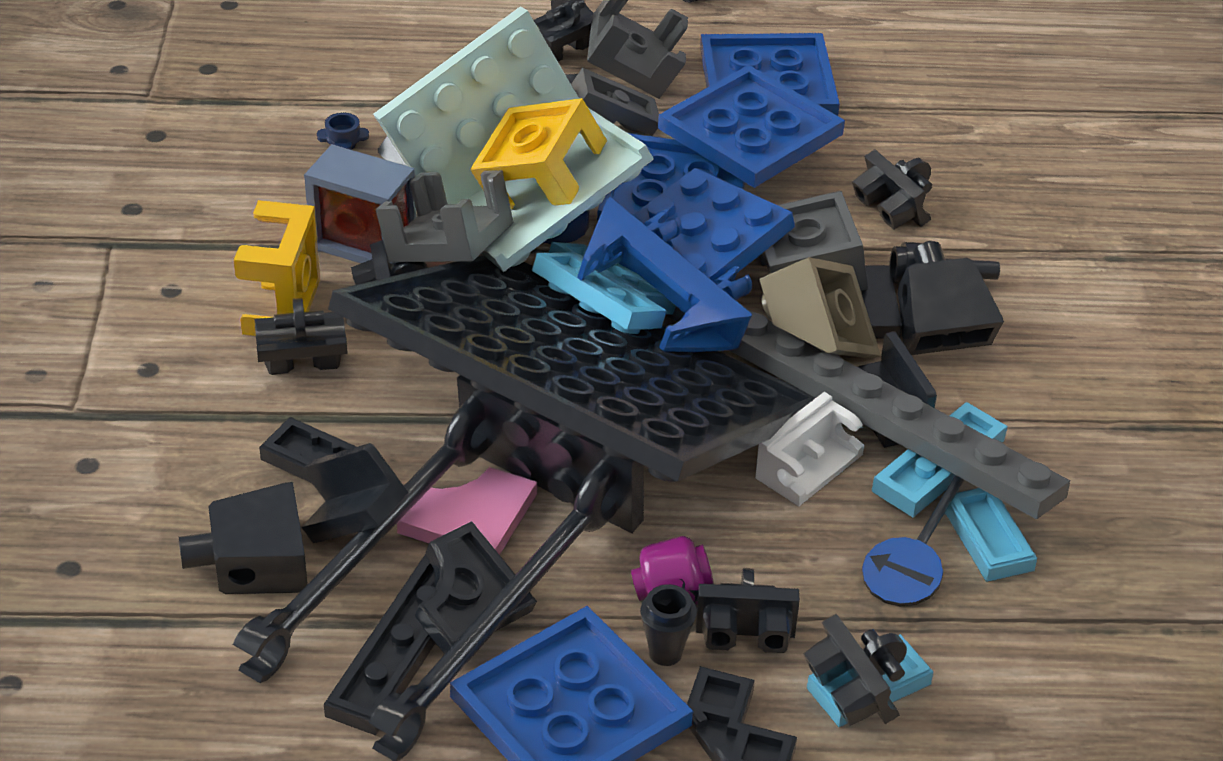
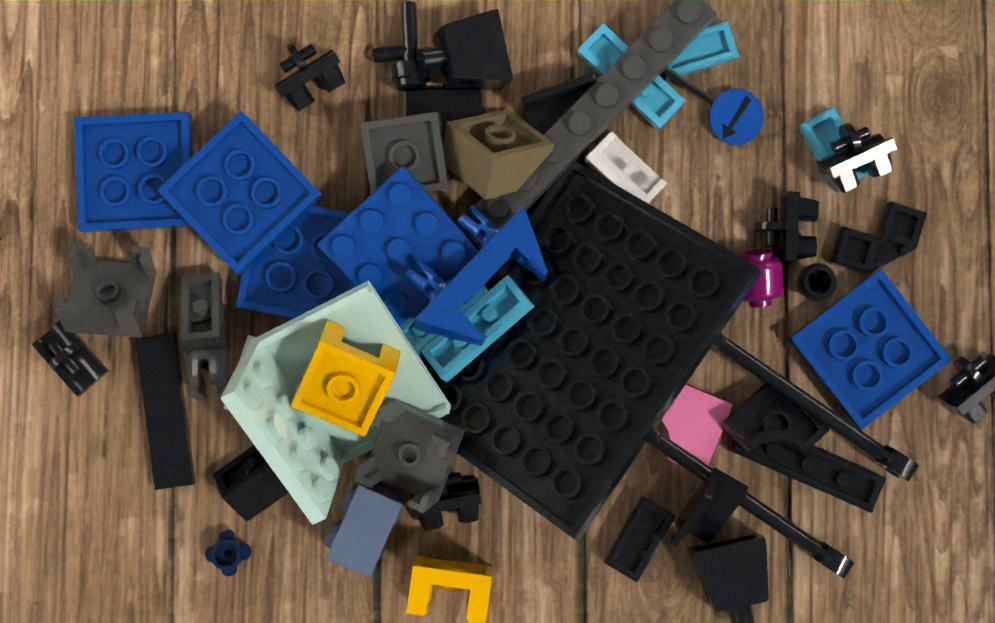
camera: 85 degrees left, 45 degrees up
black hips [254,298,348,375] -> none

